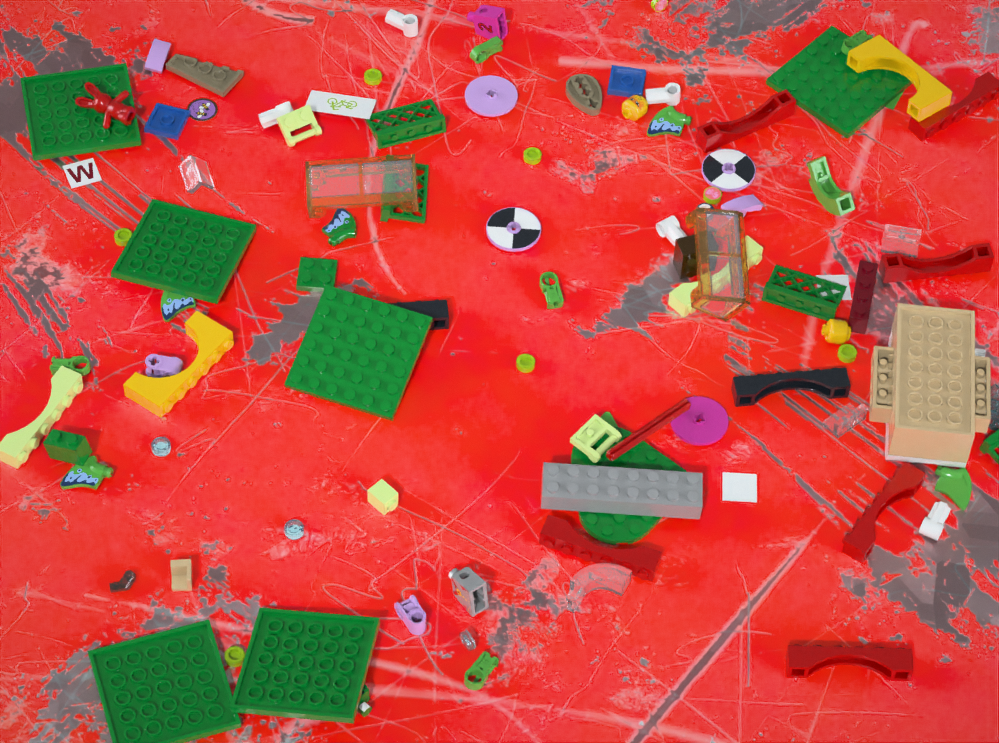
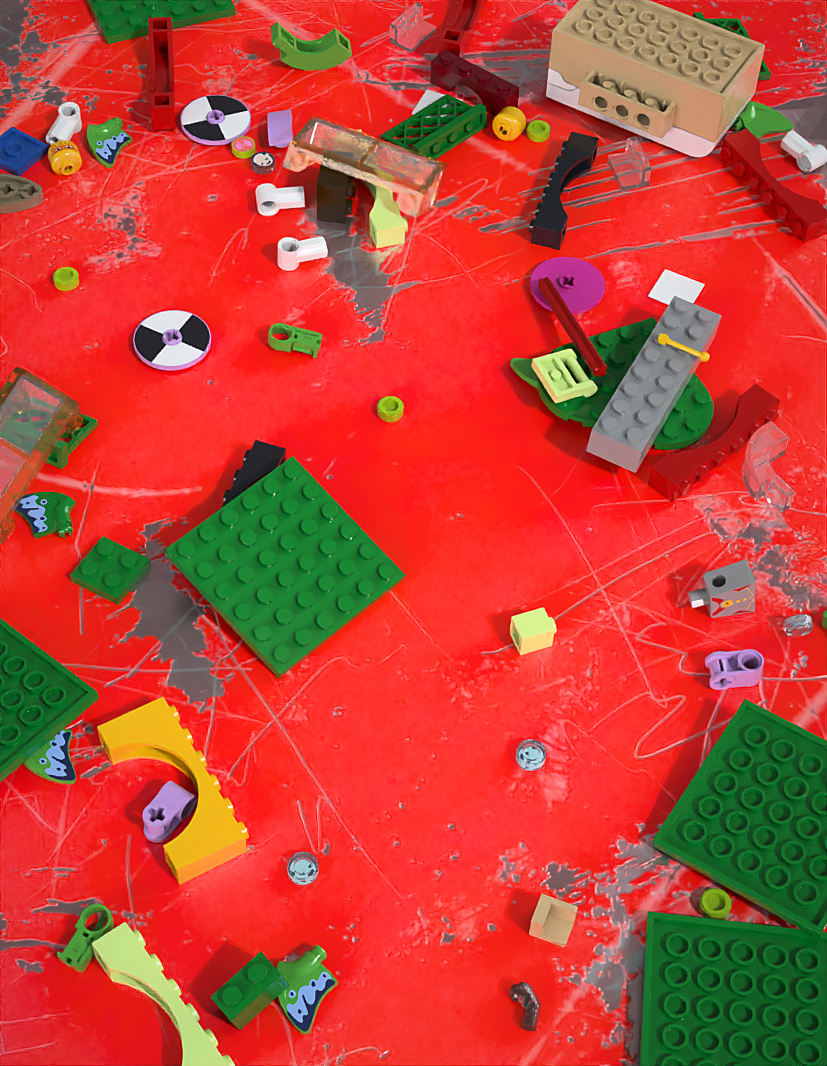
camera: 65 degrees left, 0 degrees up
none -> white piece [277,236,328,271]
none -> yellow hinge [657,333,710,362]

